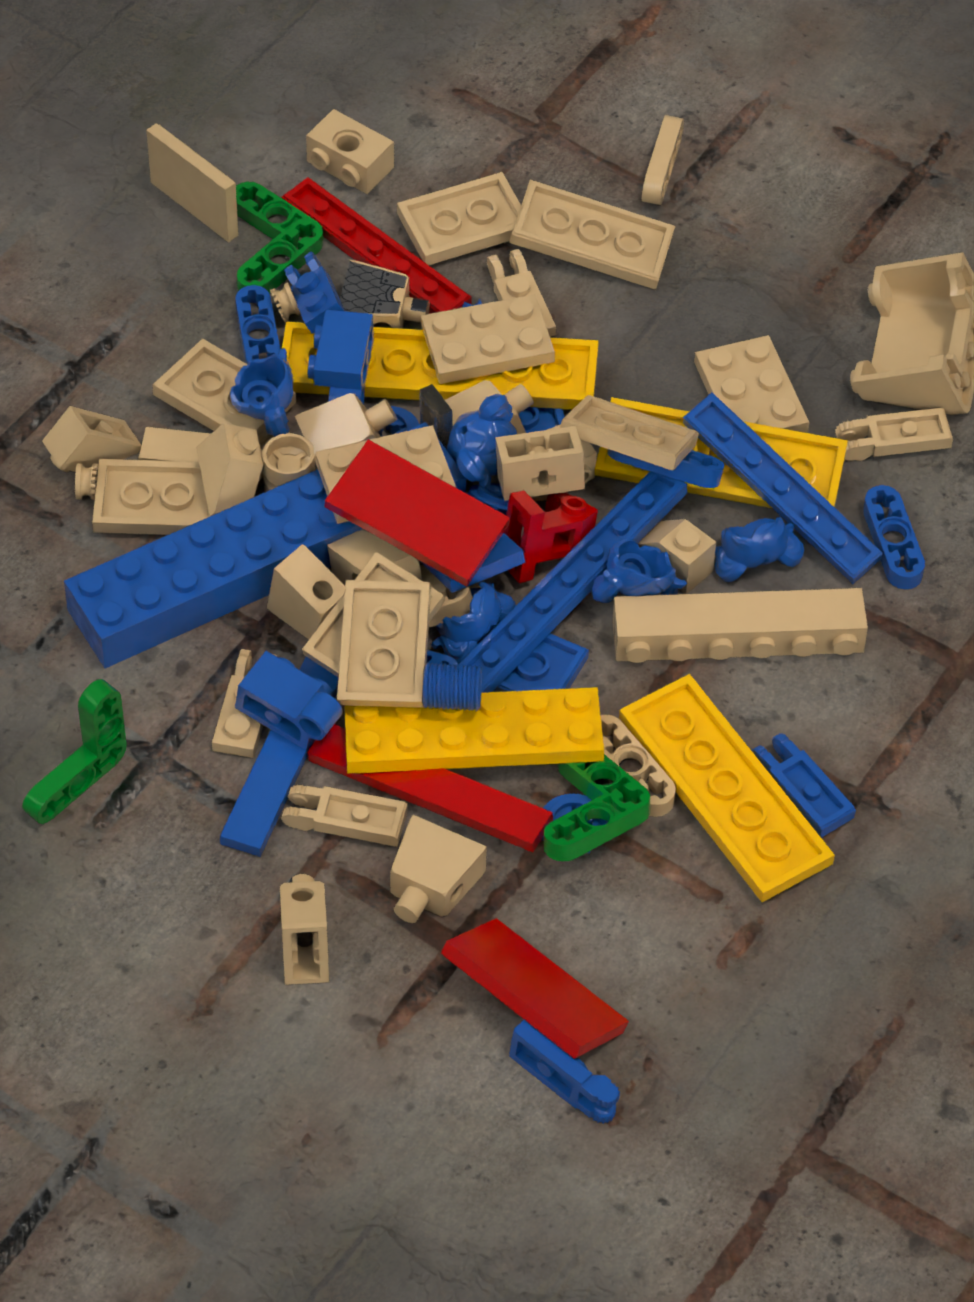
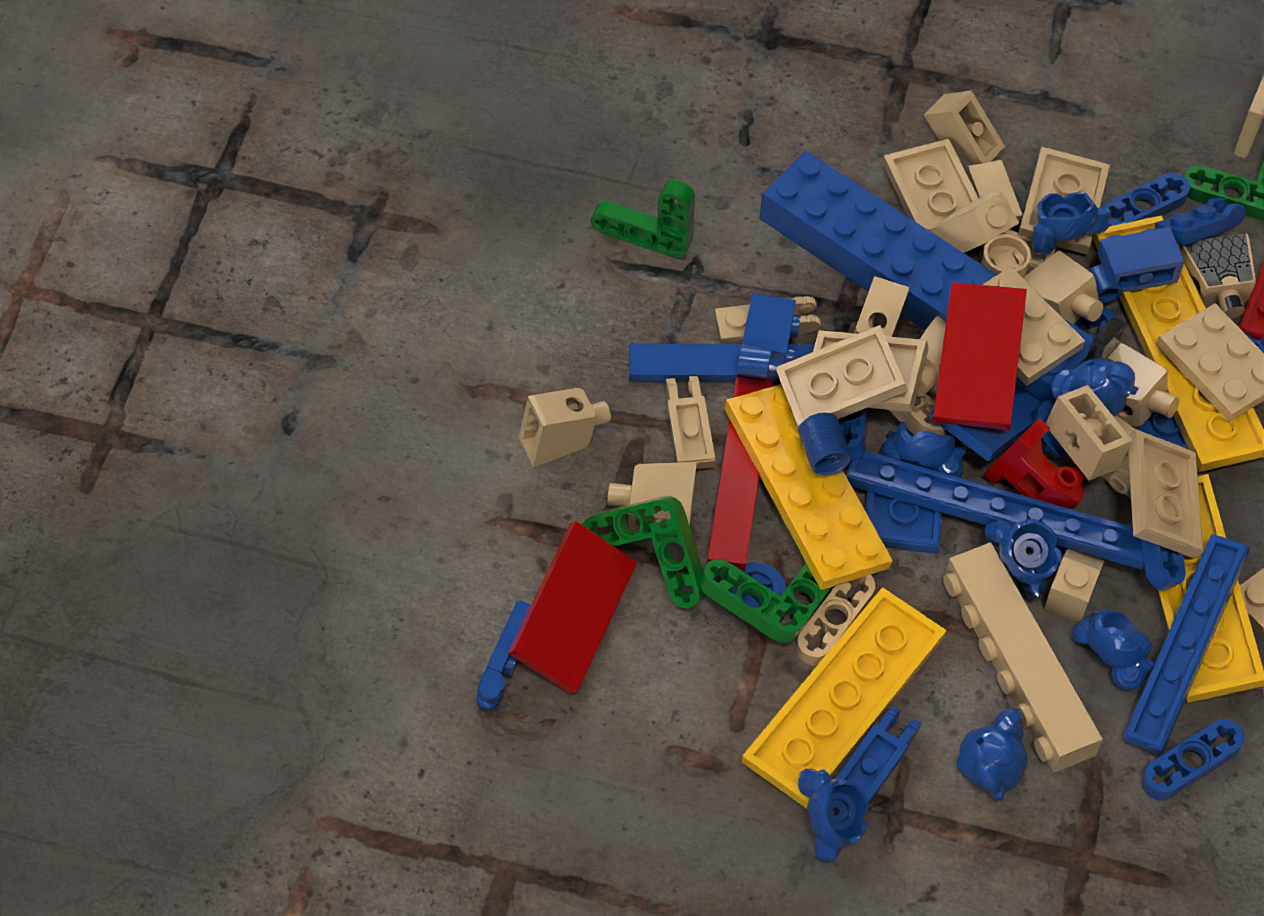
camera: 70 degrees right, 5 degrees up
tan bush [75,463,99,500] -> none
tan bush [270,282,301,322] -> none
none -> green beam [582,496,707,608]
none -> blue hair [798,768,868,862]
none -> blue hair [957,709,1028,801]

